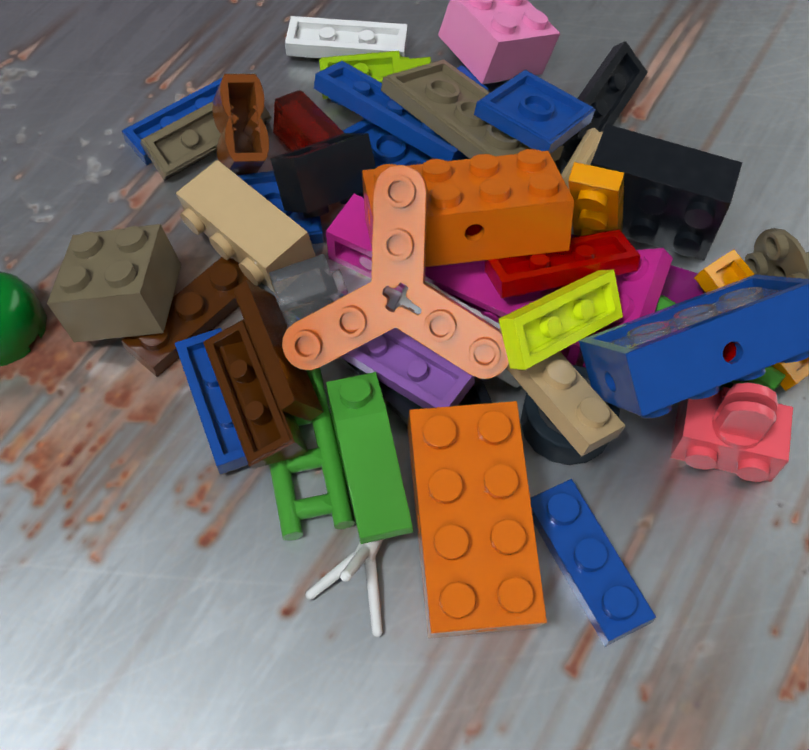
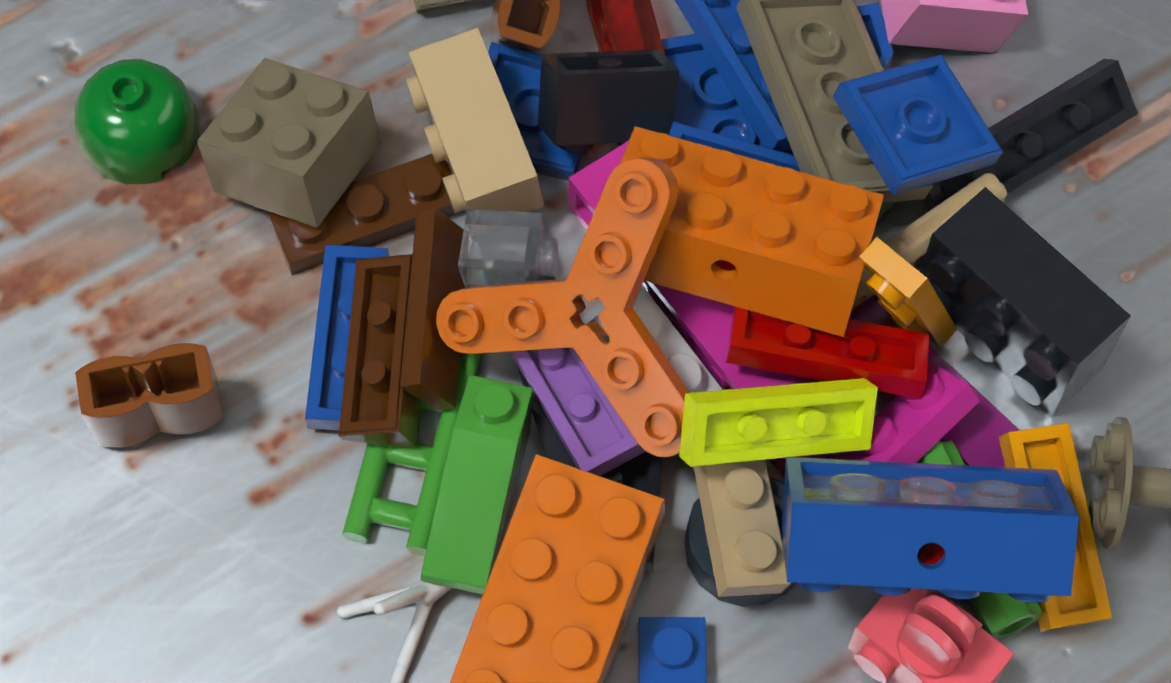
camera: 25 degrees right, 5 degrees up
none -> dark orange brick [75,343,224,447]

